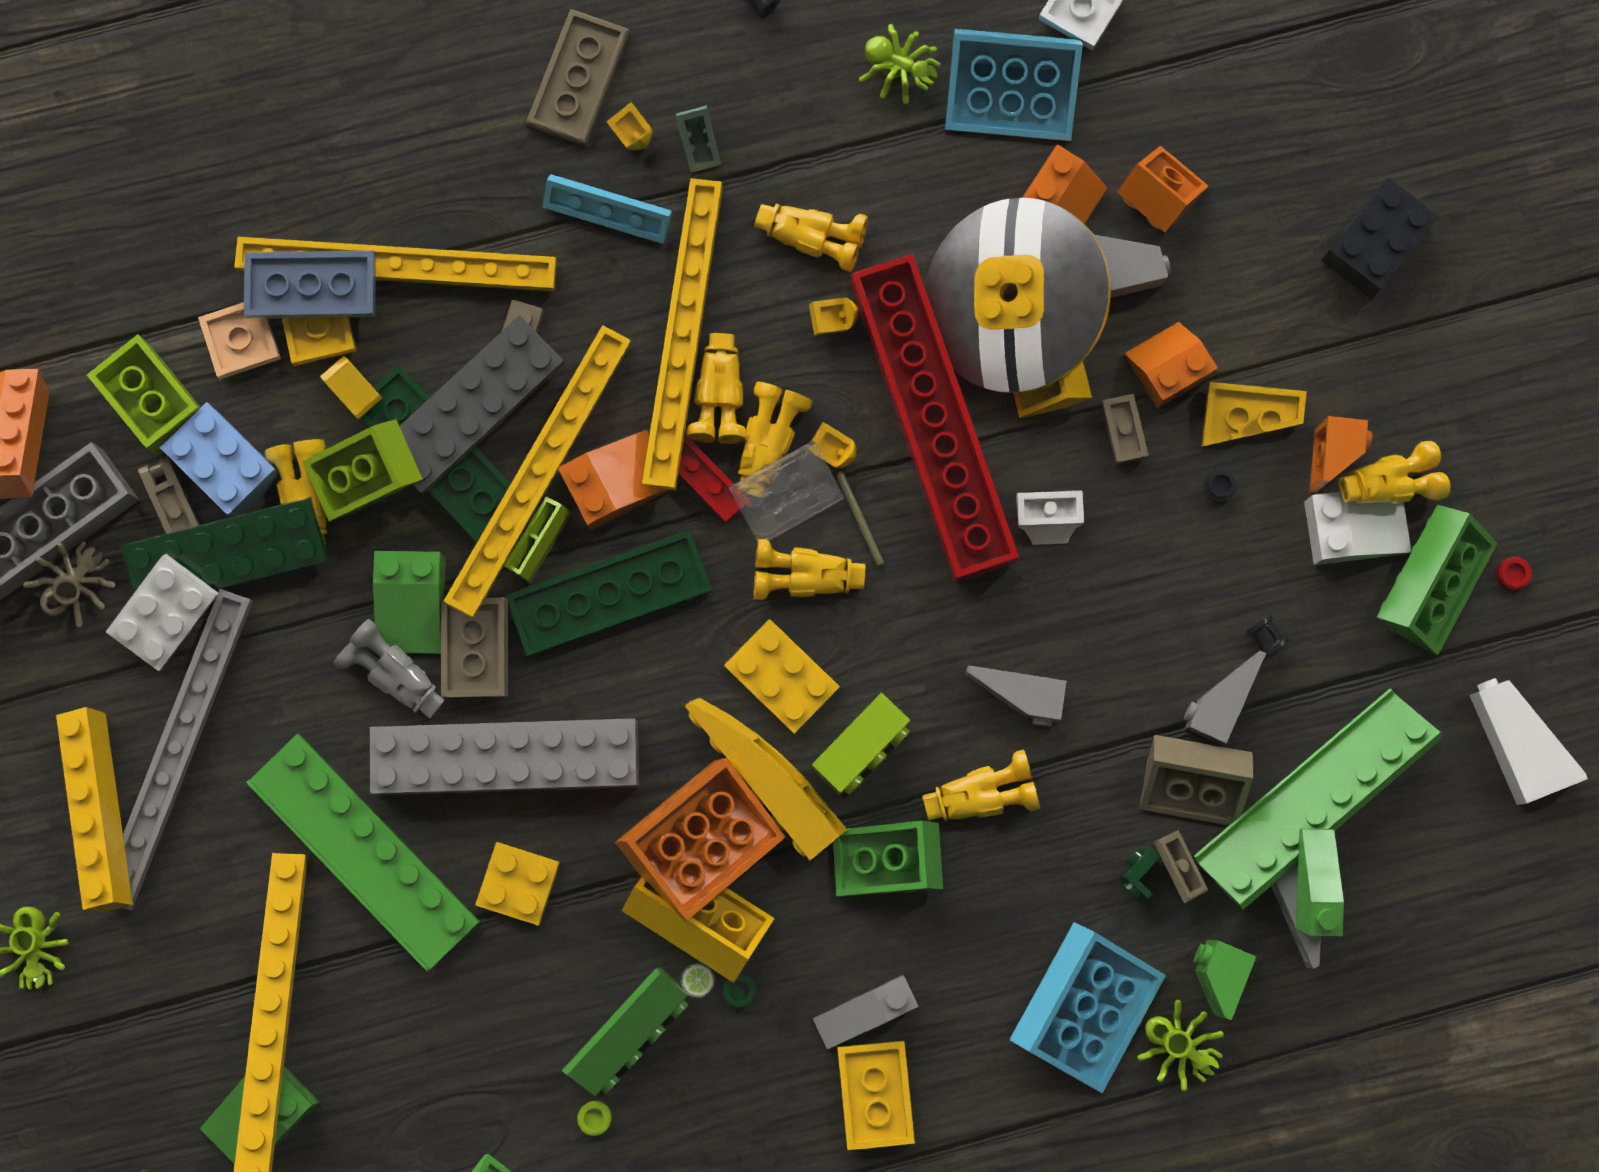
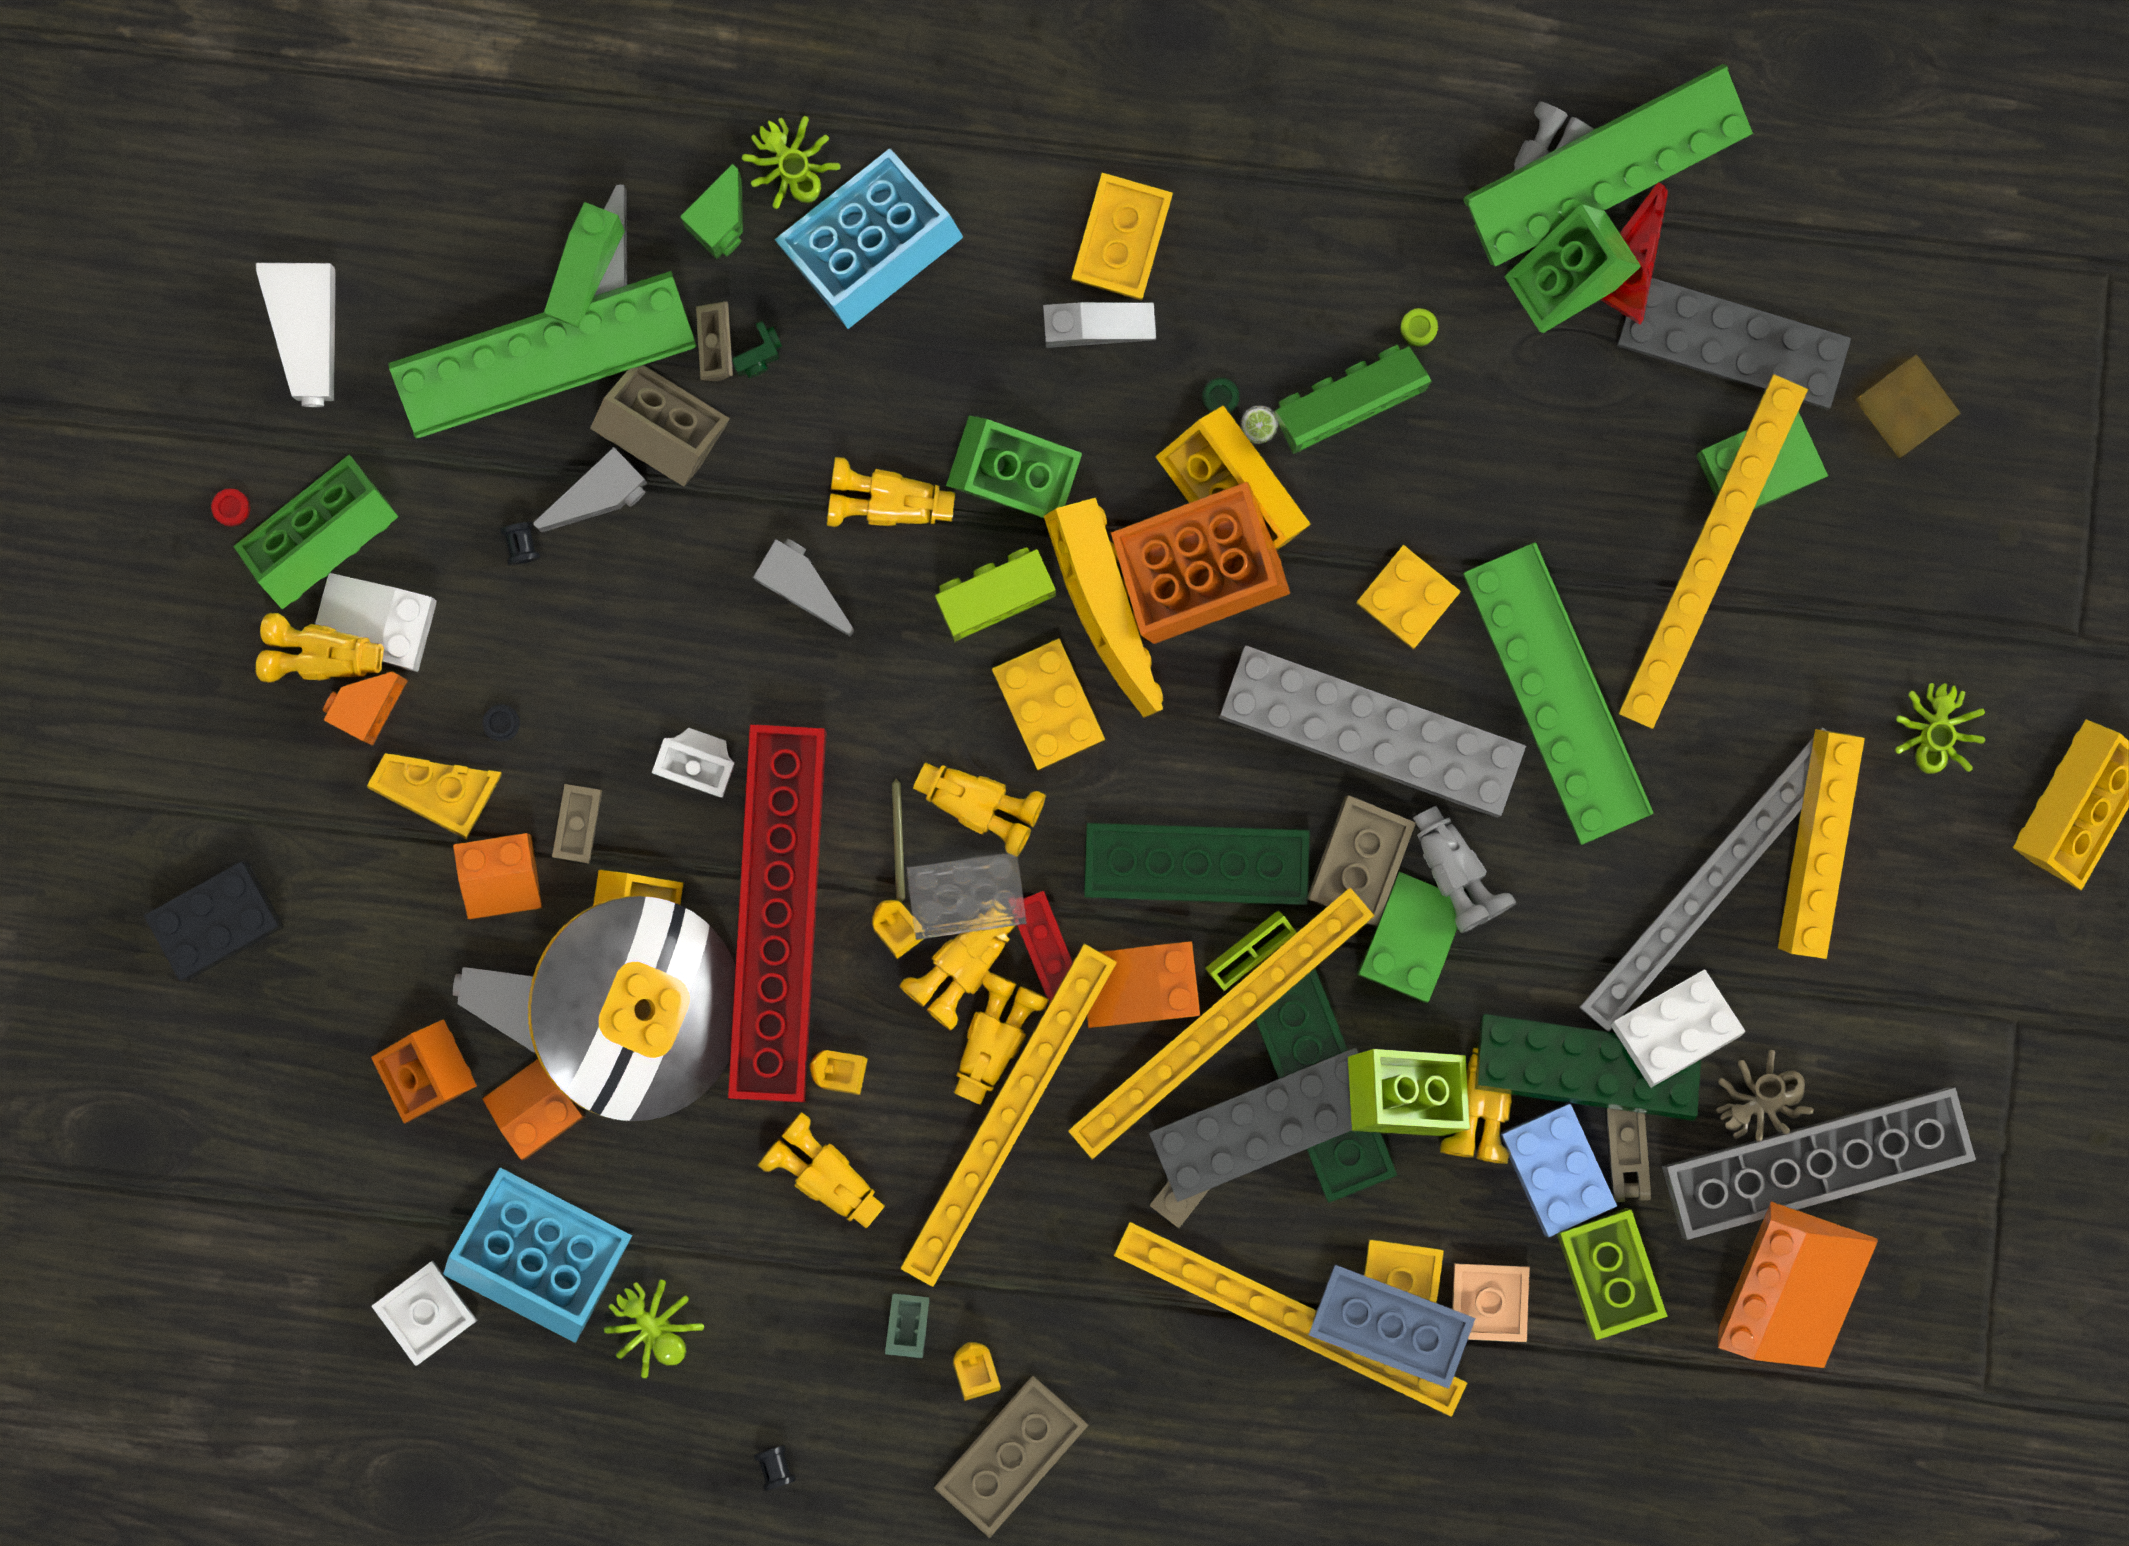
camera: 165 degrees left, 5 degrees up
yellow slope [320,356,382,419] -> none
medium azure plate [542,174,672,244] -> none

